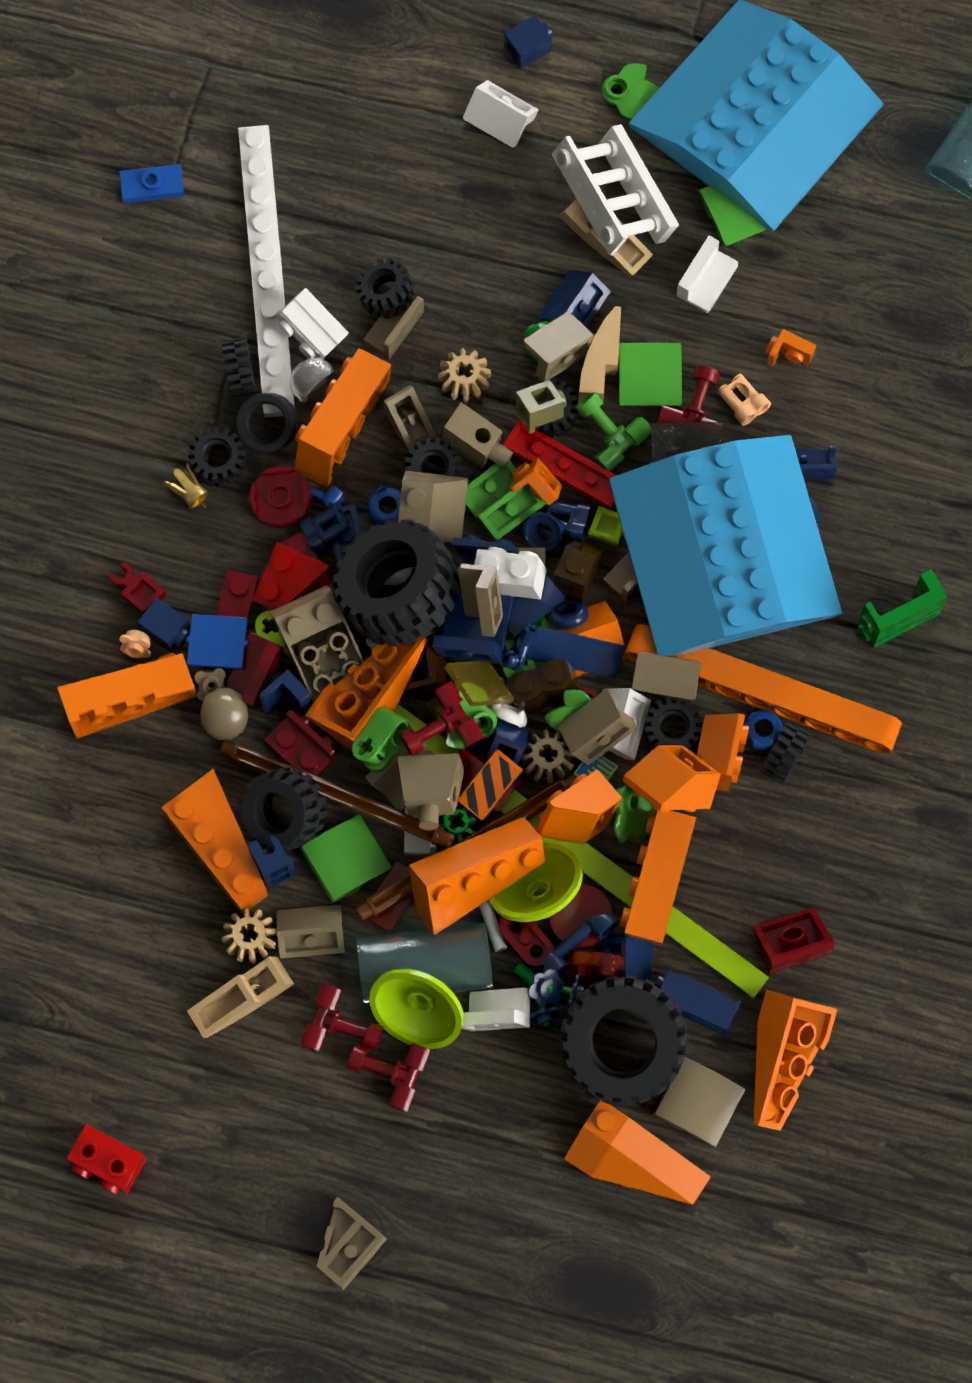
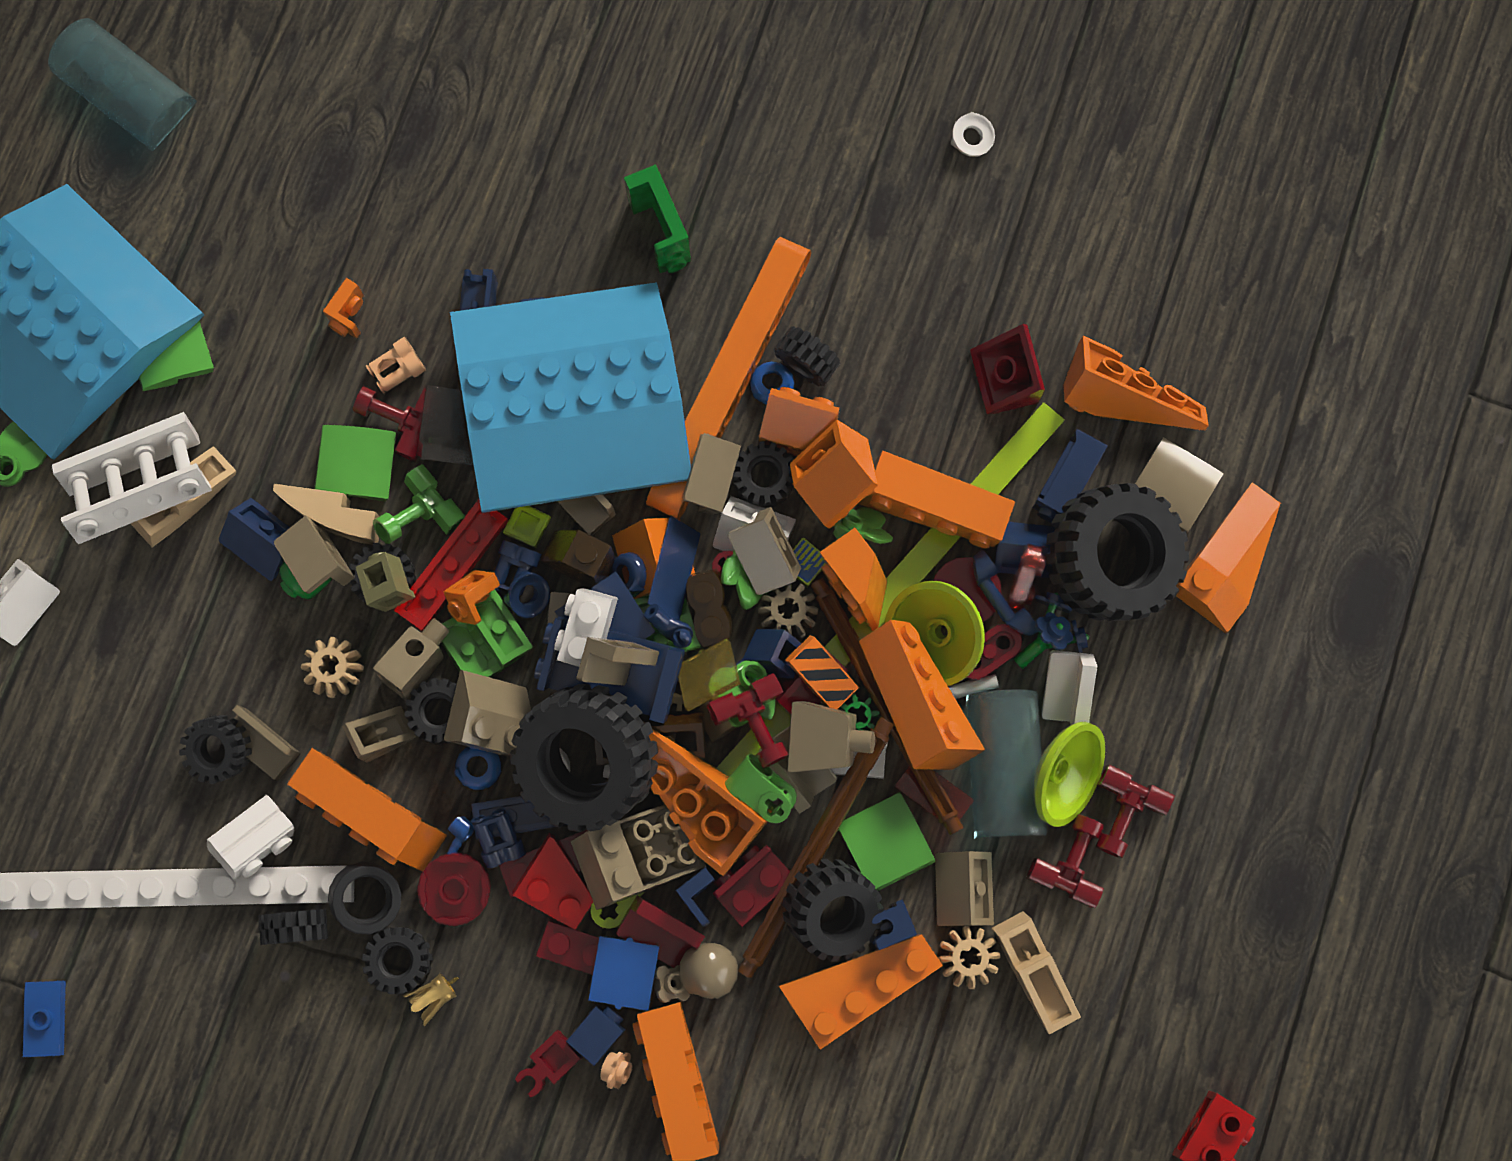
camera: 85 degrees left, 5 degrees up
clear hair [290,357,335,402] -> none
dark tan wing [317,1197,387,1290] -> none
white piece [488,700,527,728] -> none
white panel [676,235,738,313] -> none

